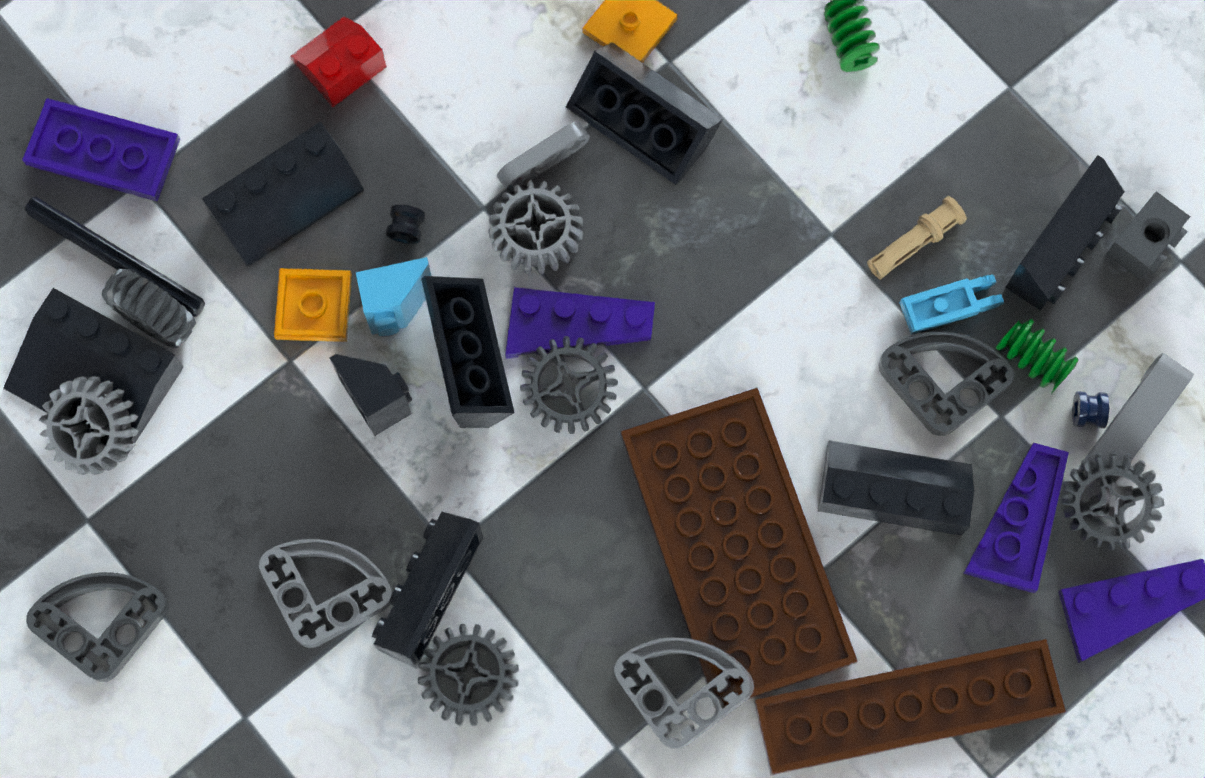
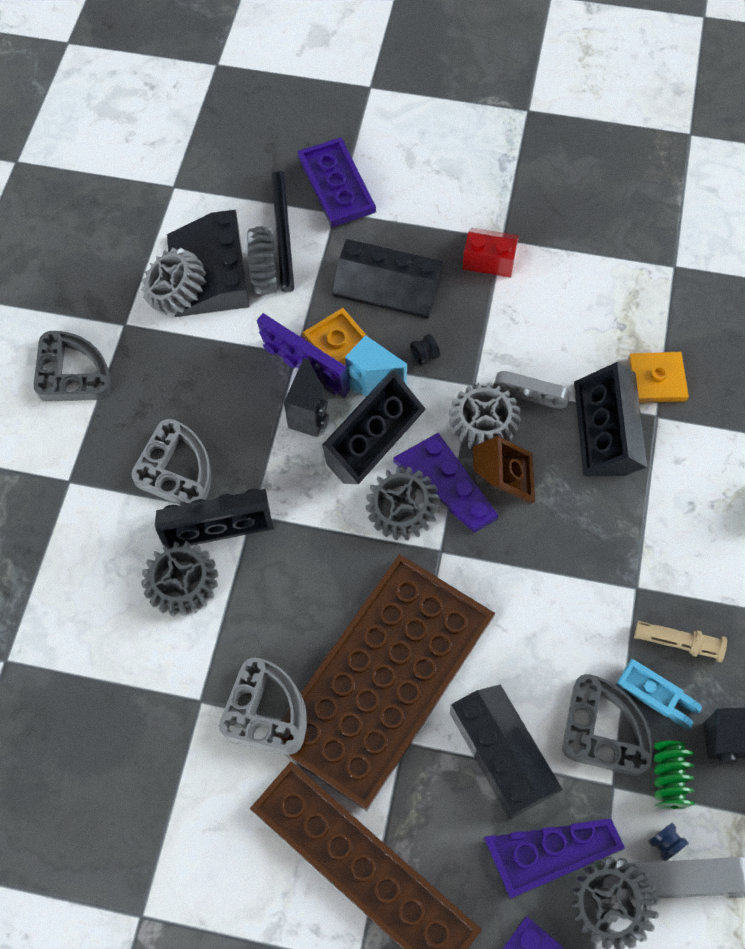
camera: 55 degrees right, 10 degrees down
none -> dark purple plate [256,313,350,398]
none -> reddish brown slope [473,436,535,503]

